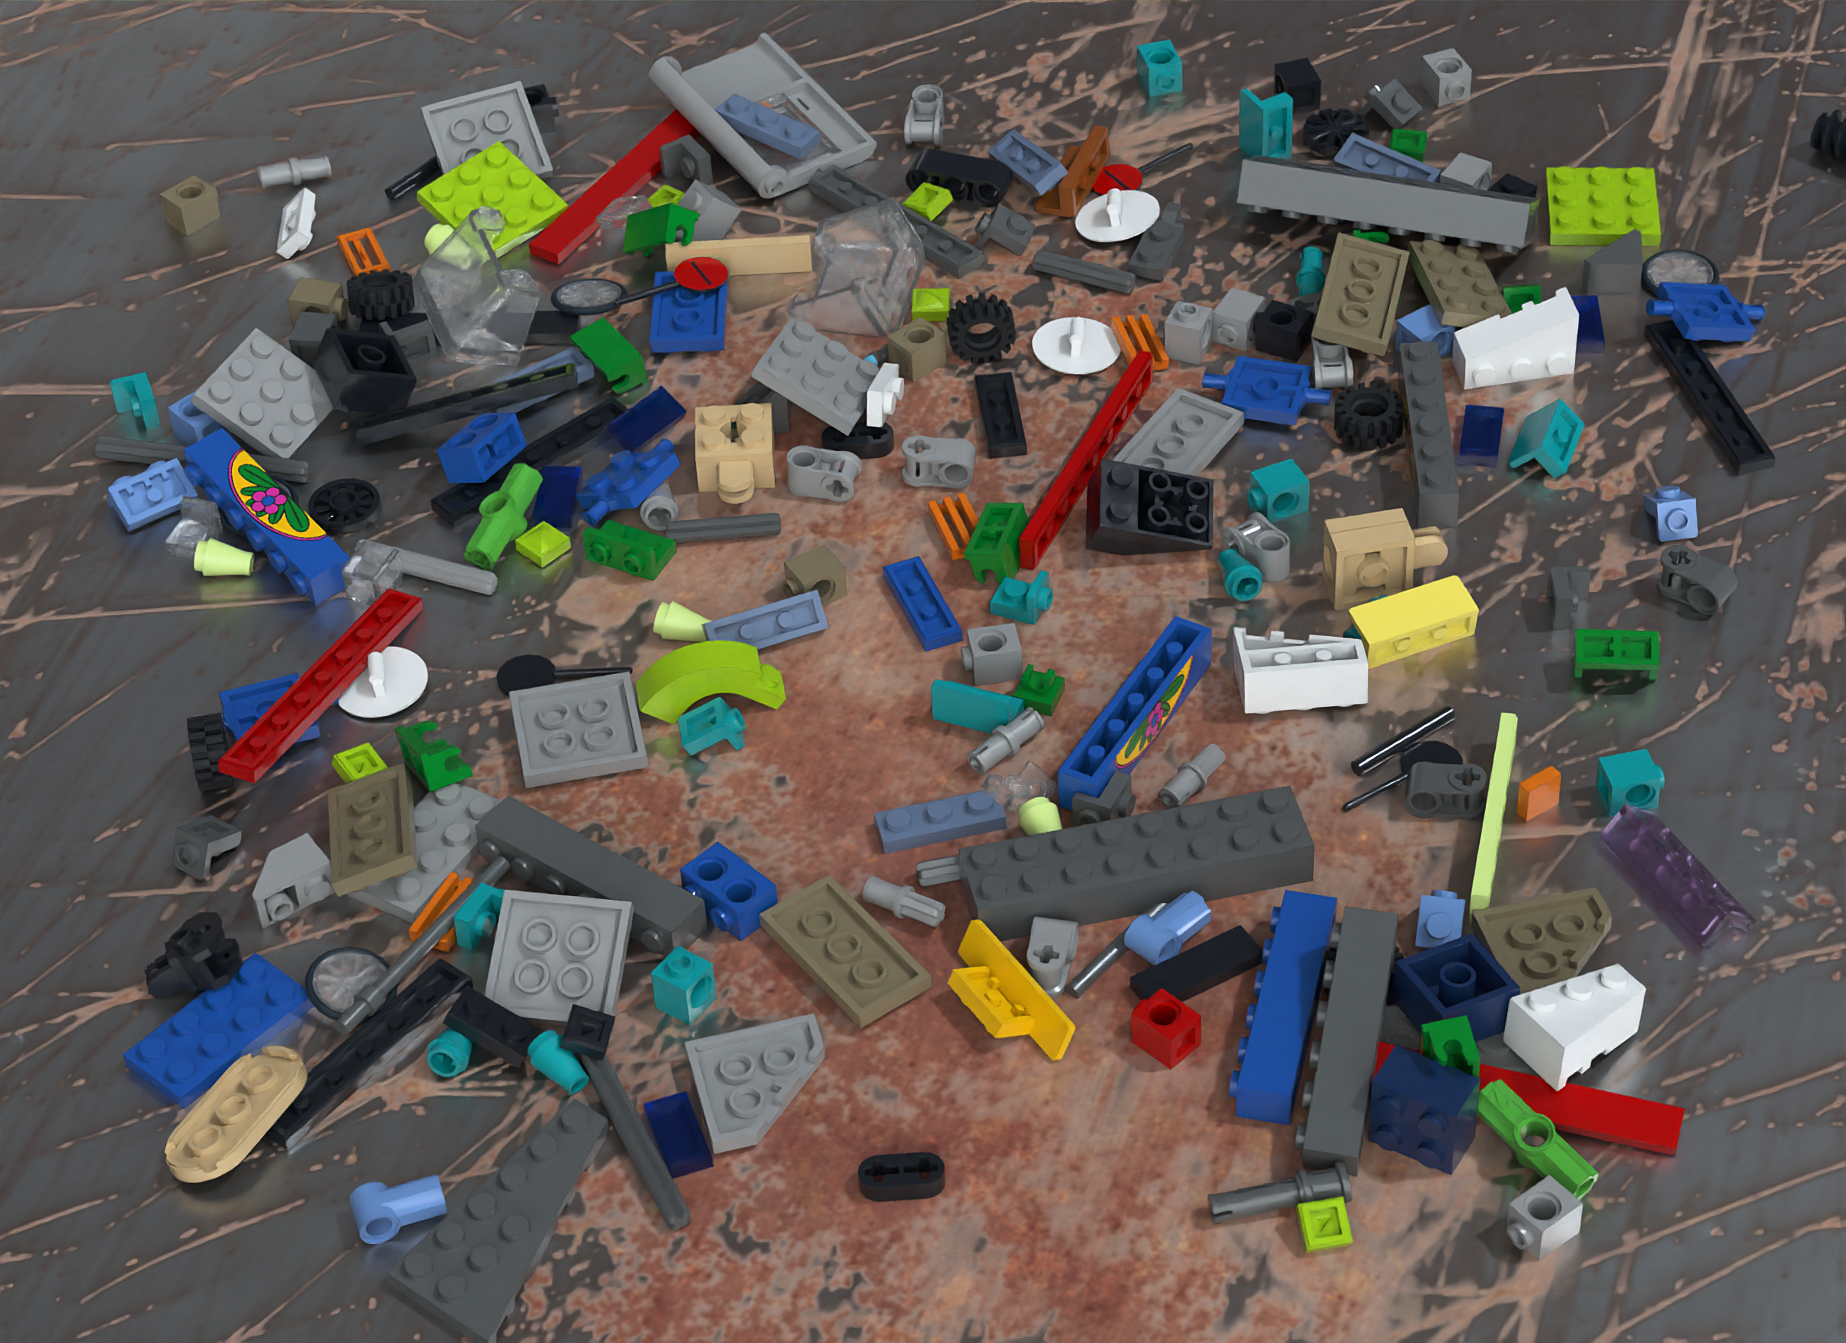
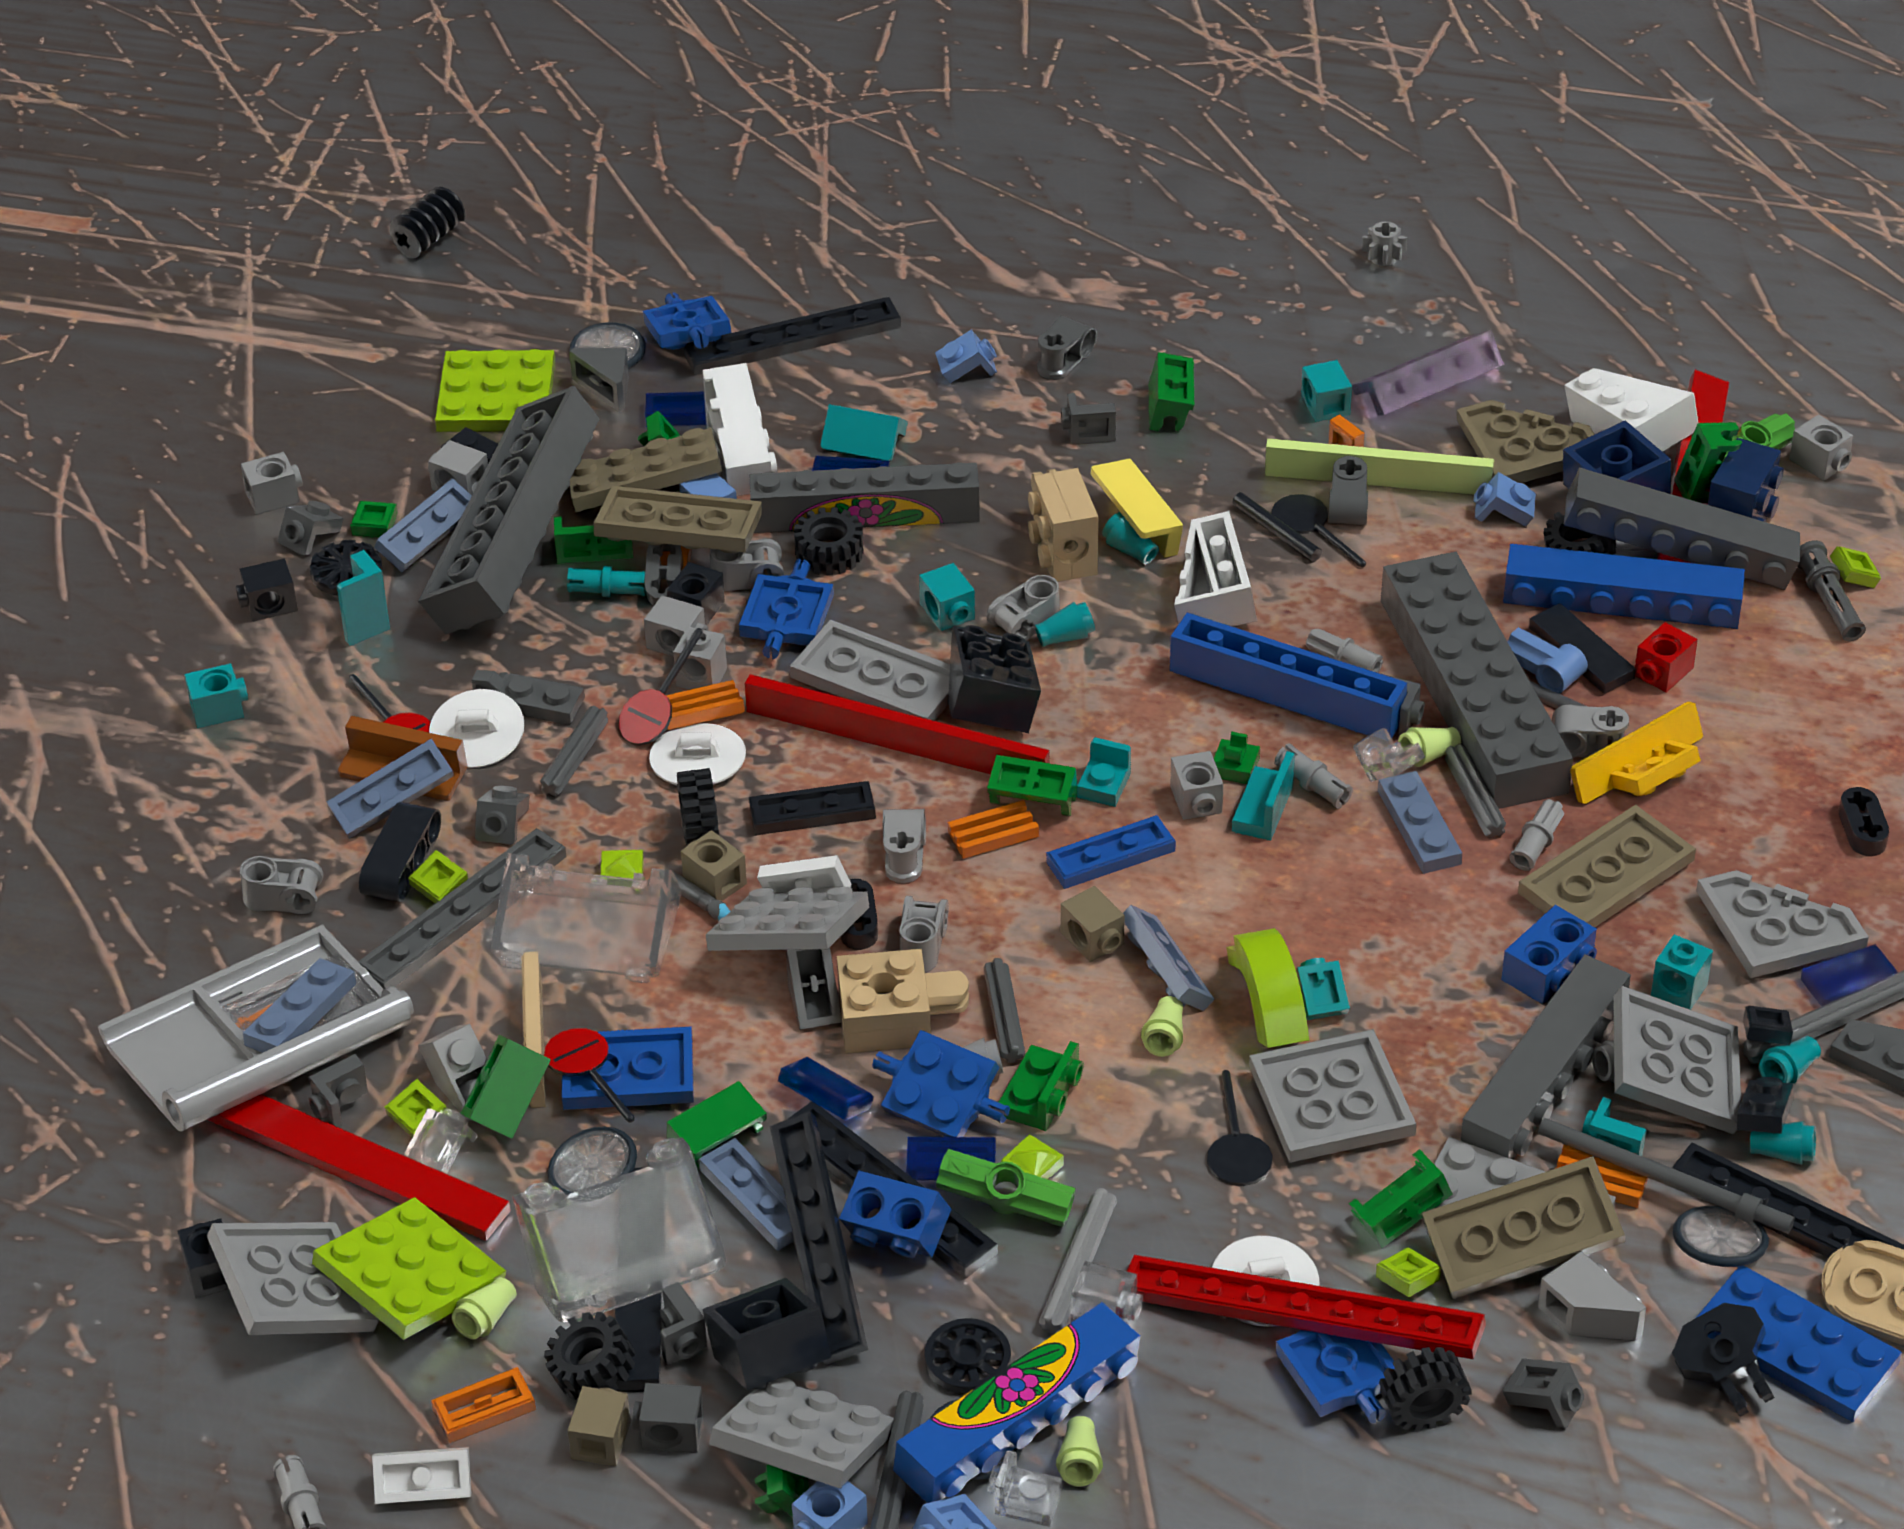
camera: 95 degrees left, 0 degrees up
black bar [385,156,440,201] -> none
none -> piece [619,628,703,745]

